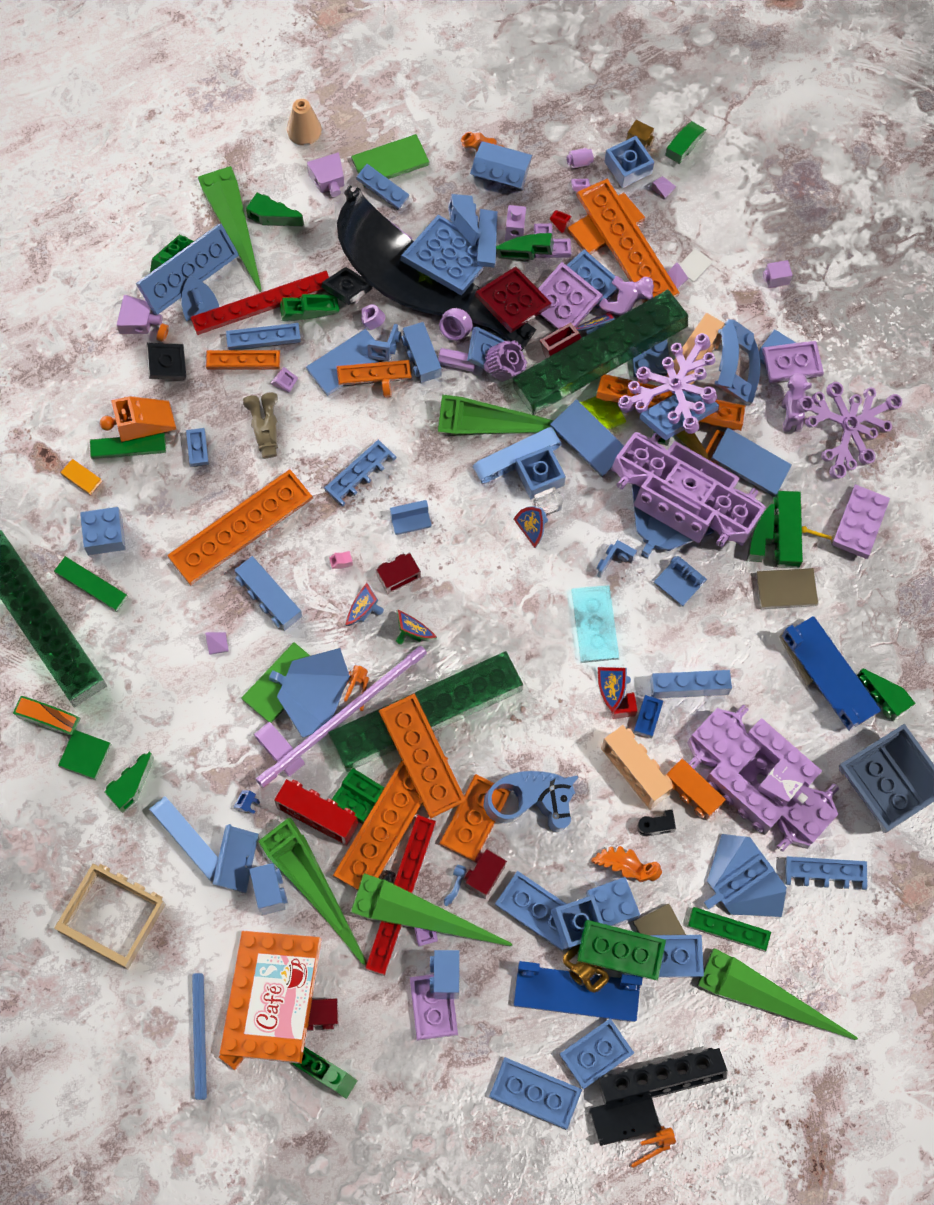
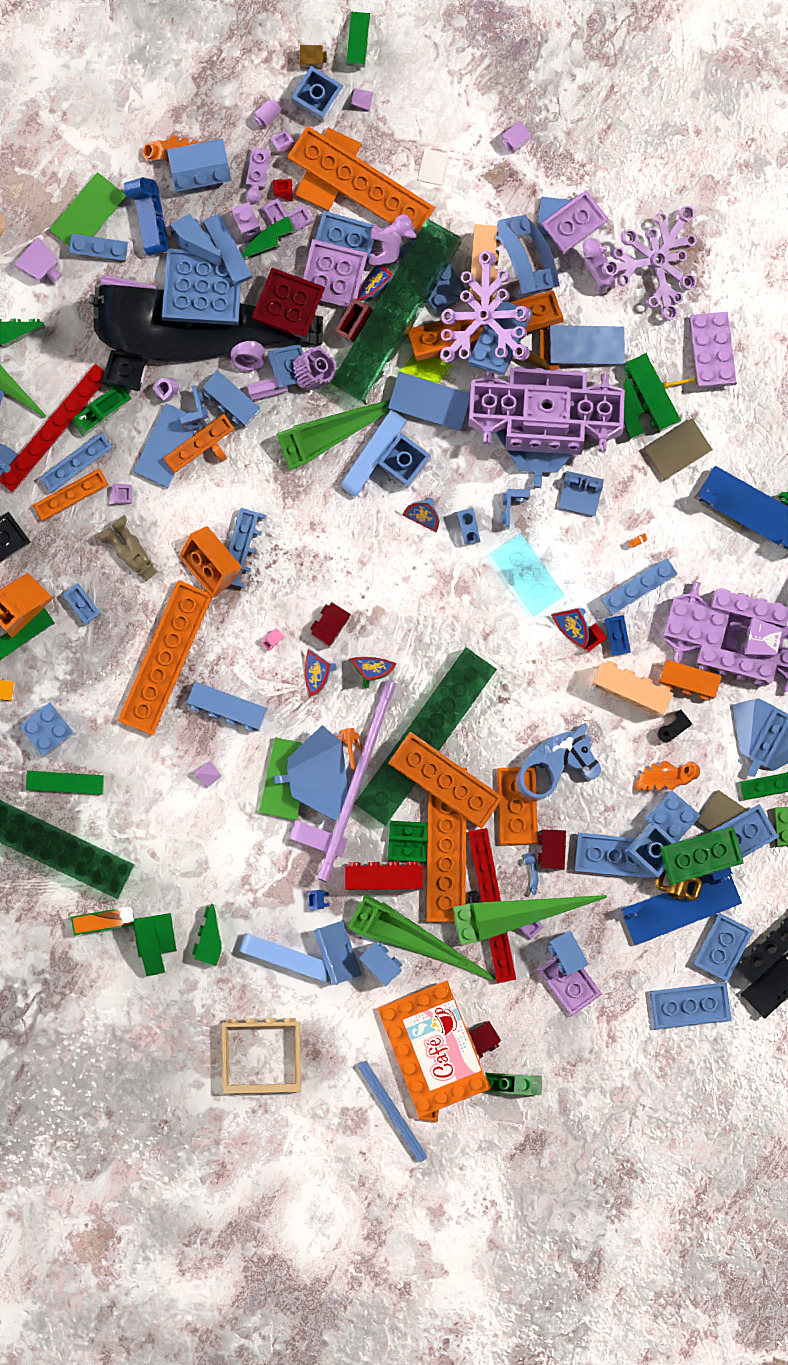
camera: 30 degrees left, 15 degrees up
medium blue panel [390,500,432,535] -> none
lavender slope [667,263,688,289] -> none
none -> blue beam [124,177,169,256]
none -> green slope [134,916,165,976]
none -> orange slope [179,526,242,598]
none -> lavender plate [246,148,271,203]
none -> medium blue leg [456,508,480,546]
none -> orange tile [628,533,648,548]

